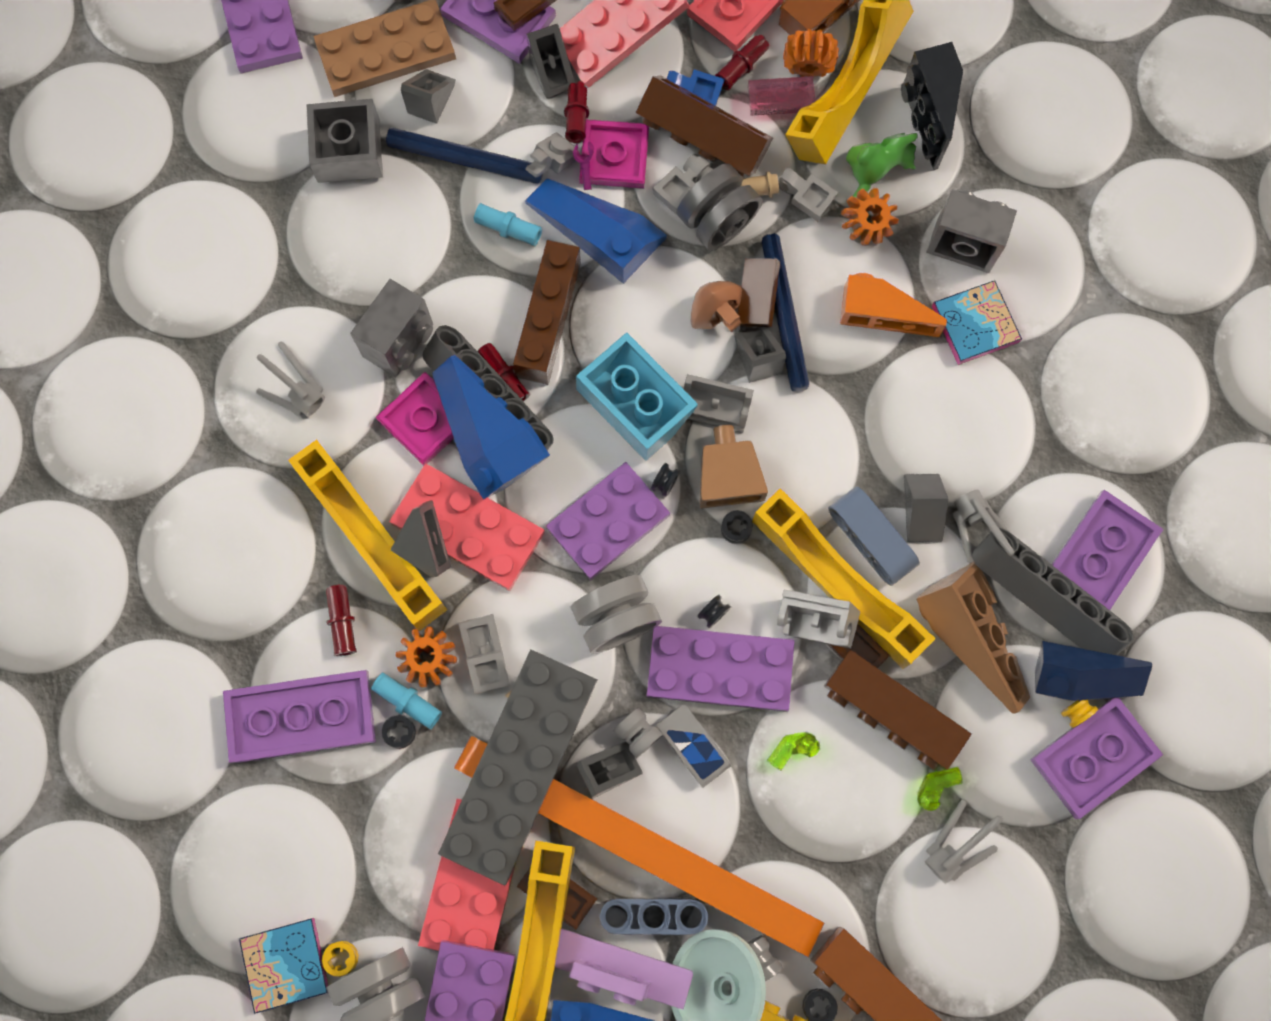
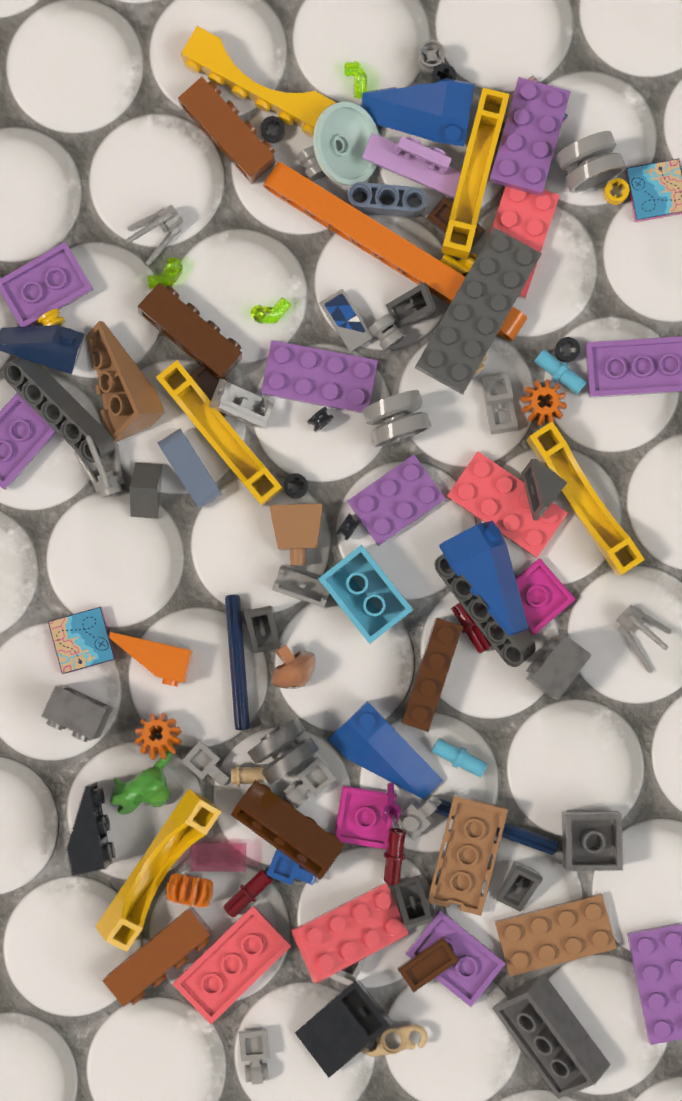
camera: 170 degrees left, 10 degrees up
dark red axle [326,584,357,656] -> none
tile [738,258,780,327] -> none
none -> medium nougat piece [427,794,508,916]
none -> yellow arm [441,254,478,276]

